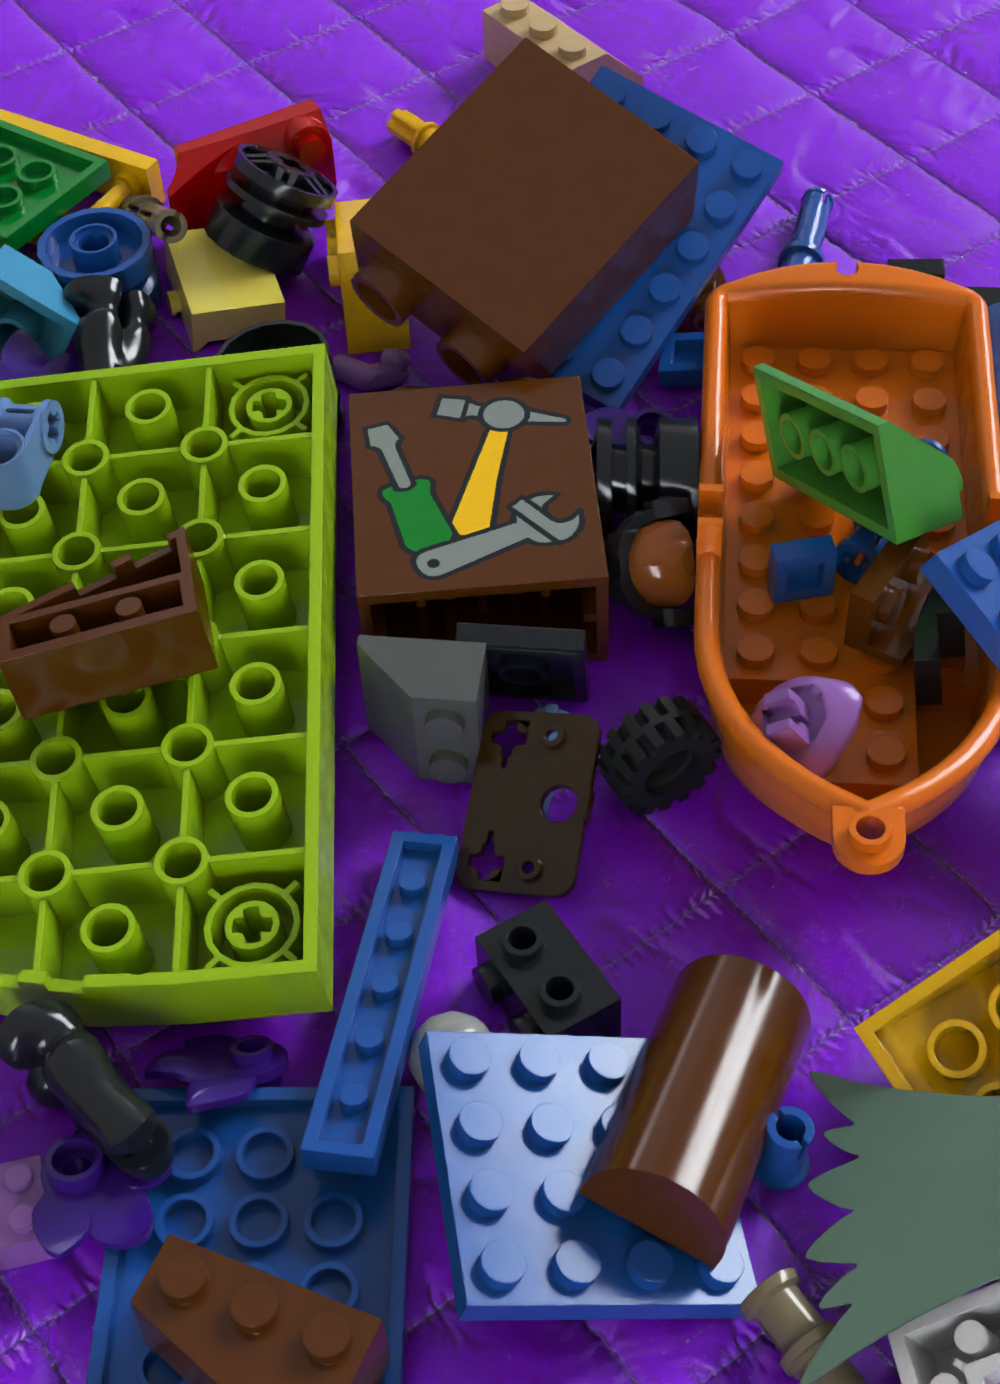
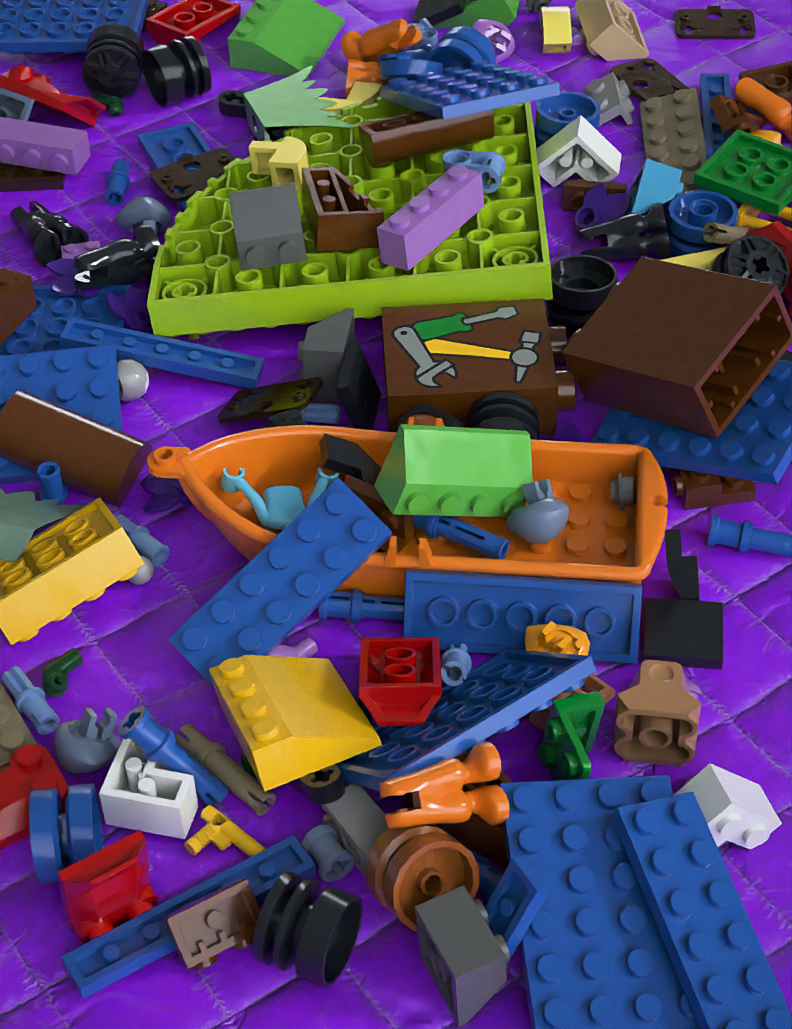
camera: 90 degrees right, 5 degrees down
black brick [472,900,621,1037] -> none
medium lavender piece [750,676,863,778] -> none
none -> medium blue axle [114,514,170,567]
none -> dark purple plate [140,474,192,513]
none -> medium azure piece [220,467,339,531]
none -> dark grey slope [229,183,307,271]
none -> black tile [319,434,381,486]
none -> medium lavender brick [377,165,484,271]
none -> sand blue piece [507,478,570,544]
none -> dark grey plate [611,473,635,510]

